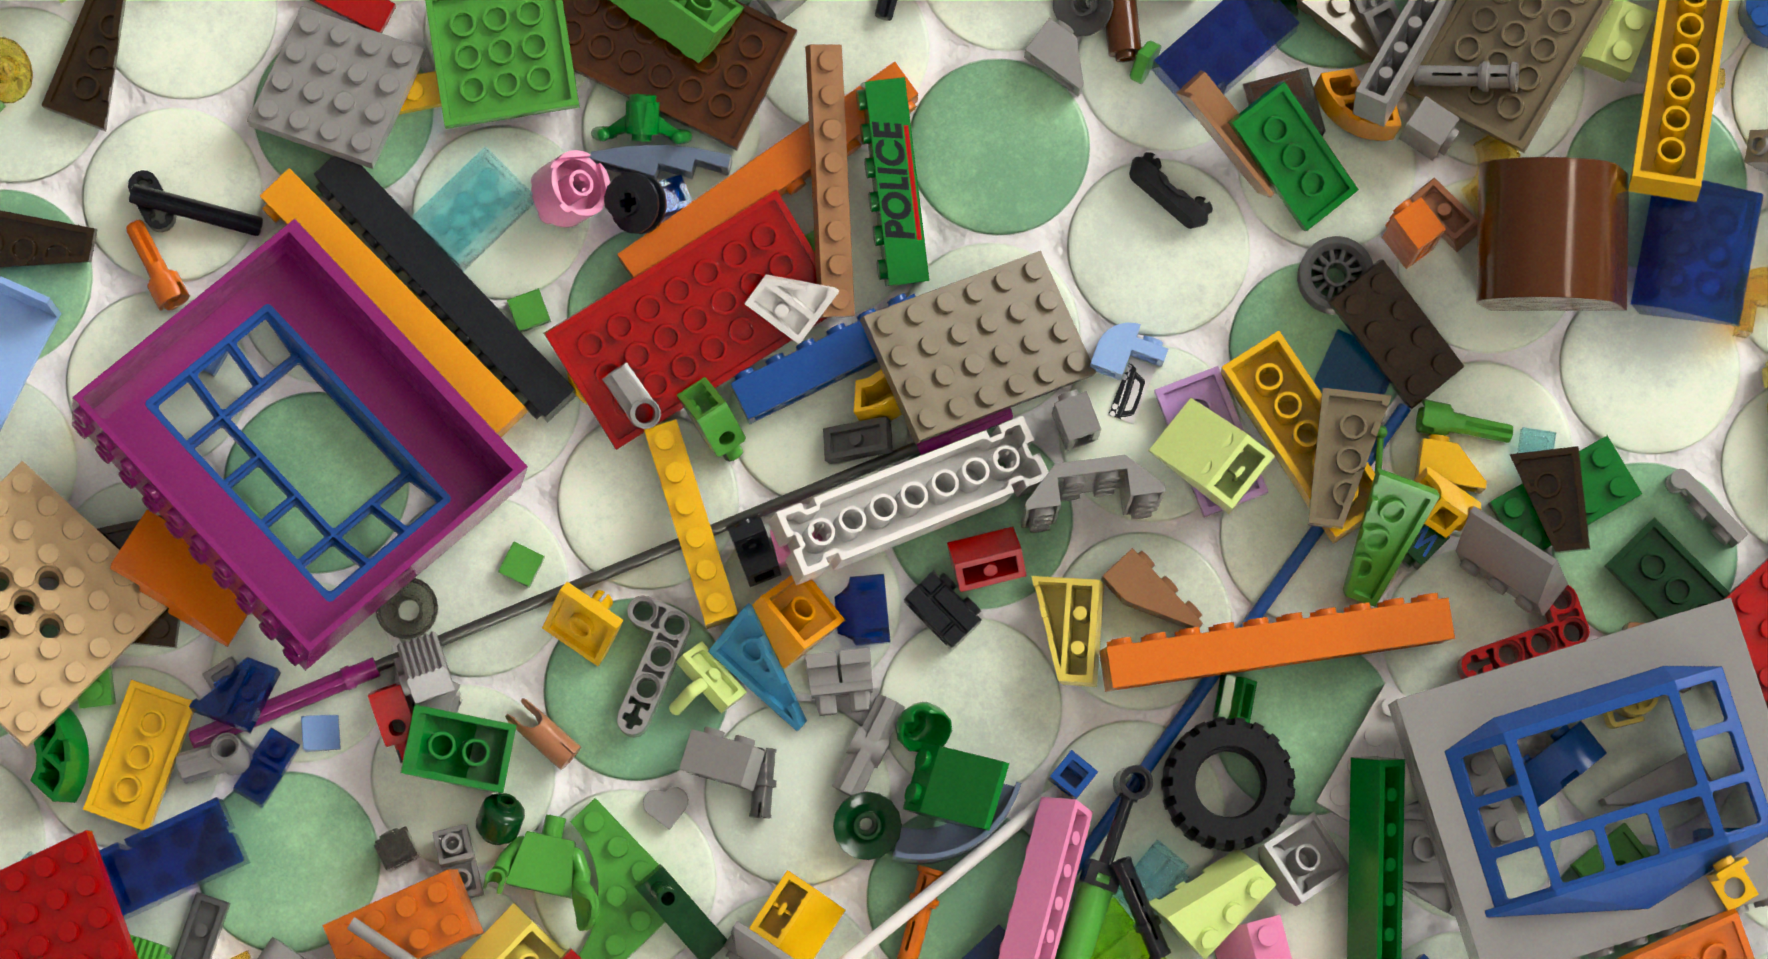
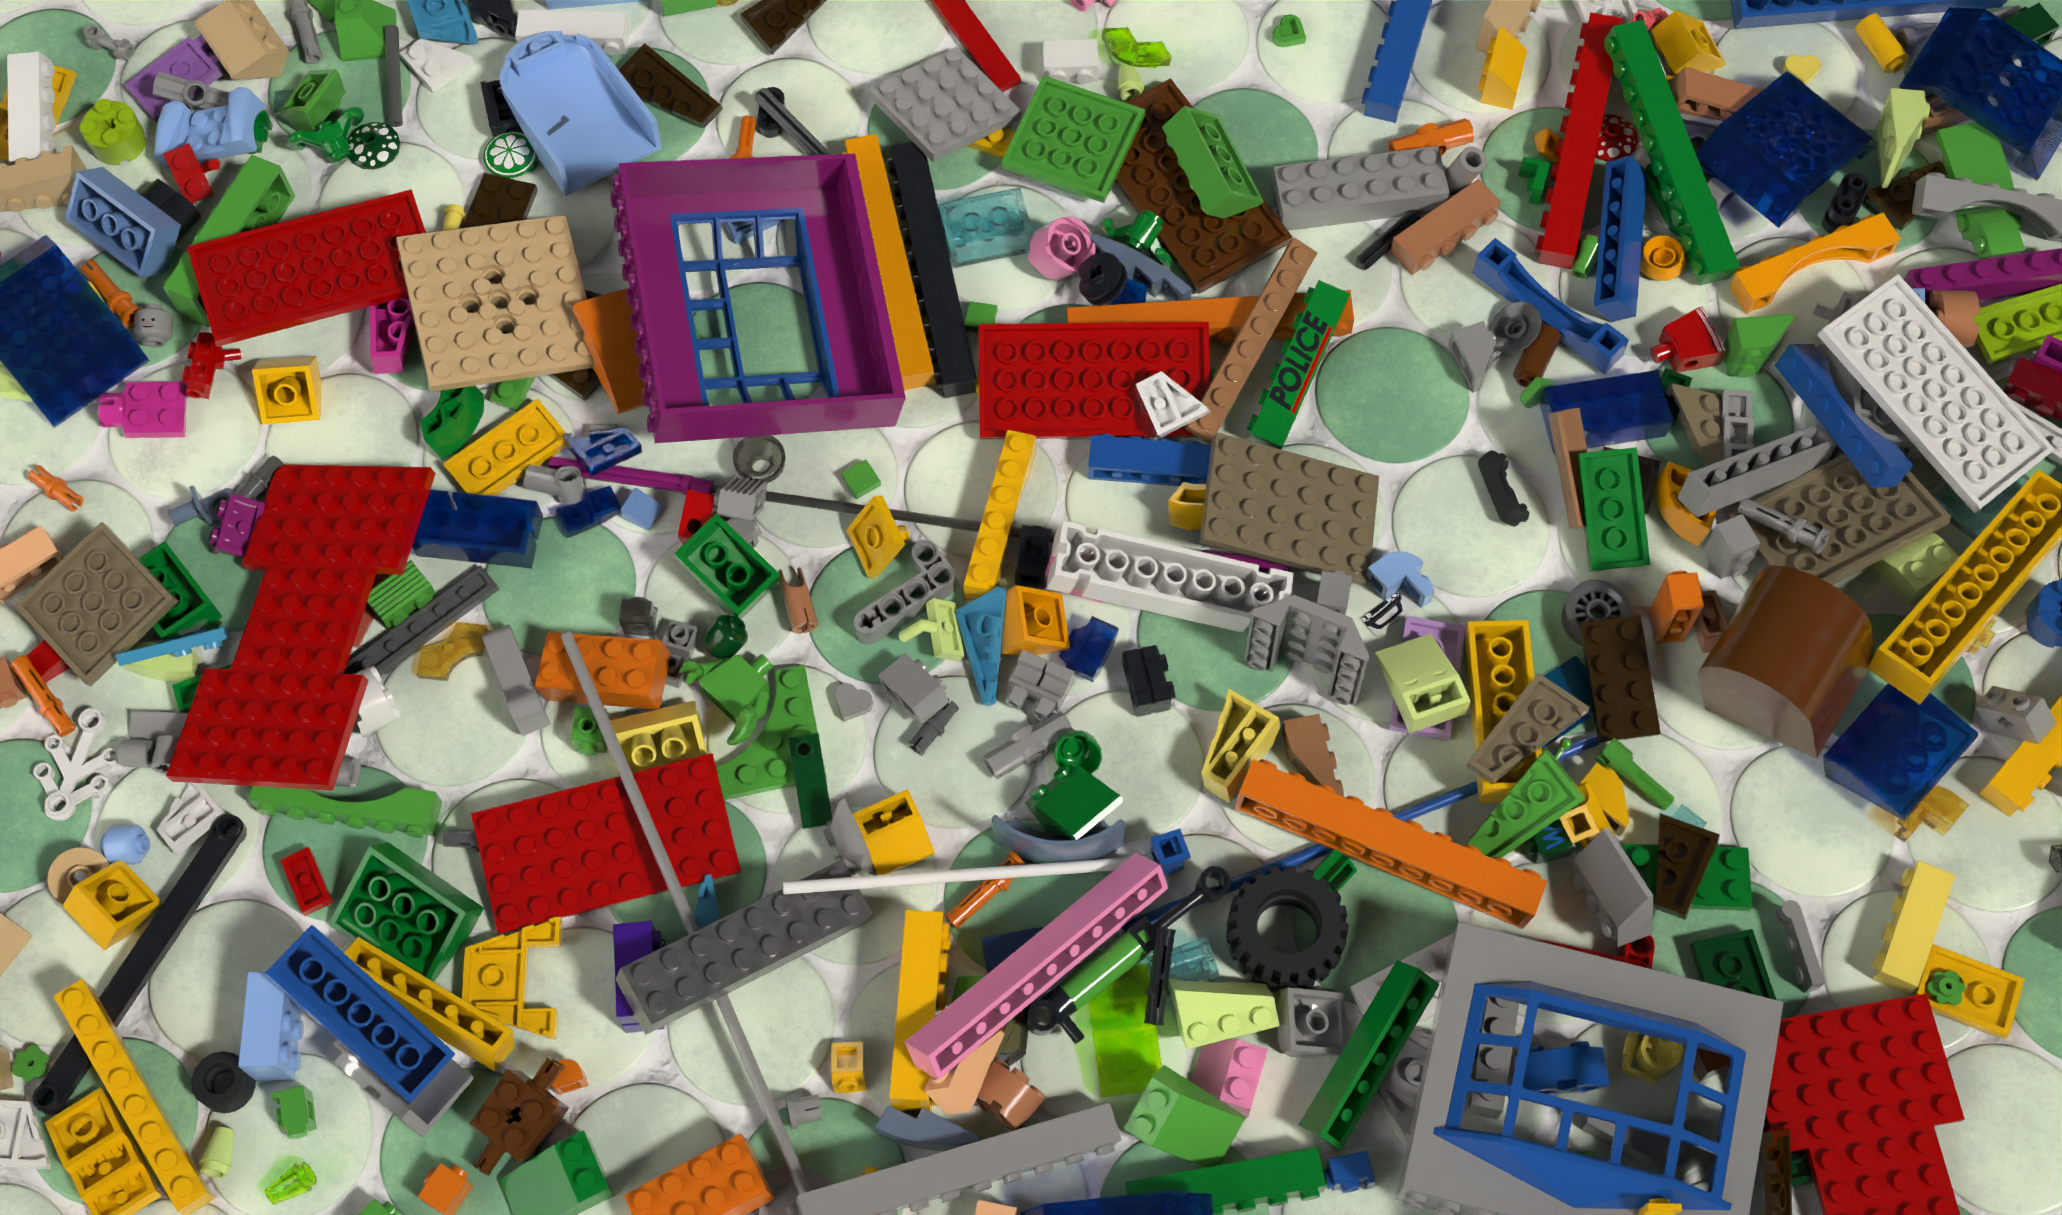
camera: 35 degrees right, 15 degrees down
light grey piece [602,362,661,429] -> none
bright green torso [677,377,746,462] -> none
dark grey plate [823,416,893,464] -> none
dark green dish [833,791,902,860] -> none
red brick [947,526,1027,592] -> none

